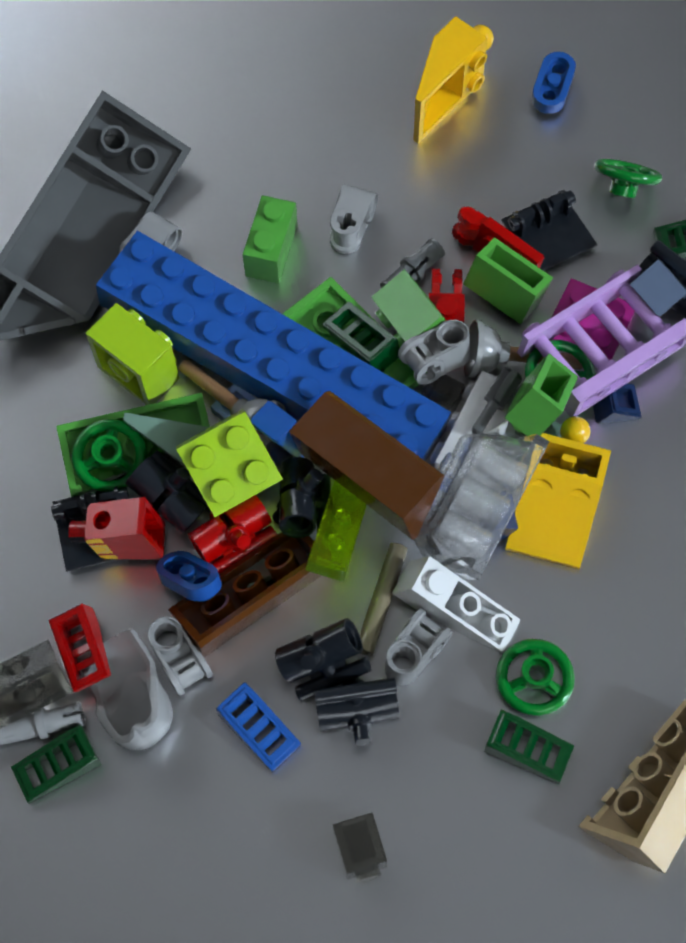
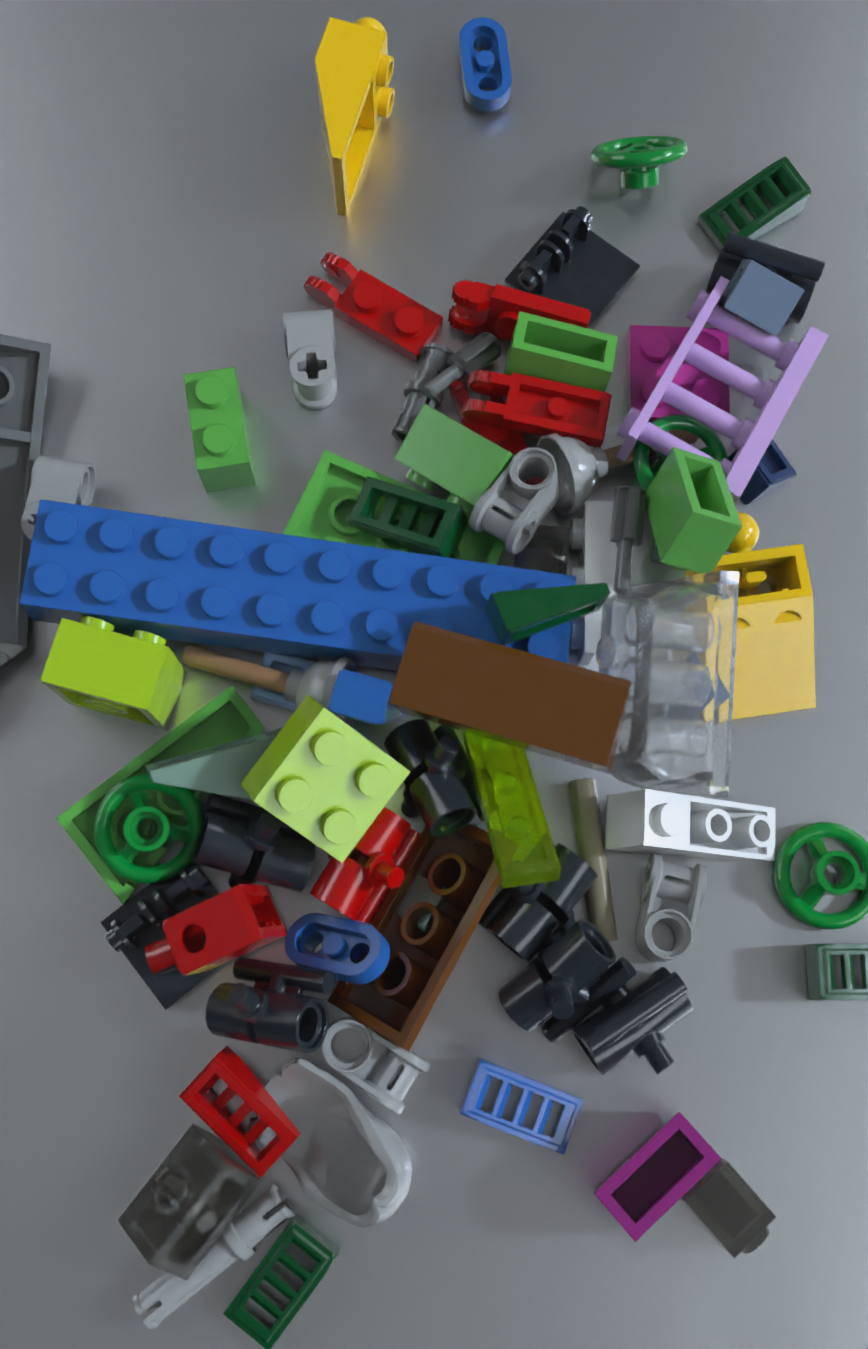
camera: 30 degrees left, 10 degrees up
none -> black pin [205,957,336,1054]
none -> red hinge [303,252,443,363]
none -> dark grey axle [423,332,502,398]
none -> red hinge [462,370,612,448]
none -> black pin [478,838,598,963]
none -> dark green slope [485,583,611,646]
none -> magenta brick [594,1112,722,1242]

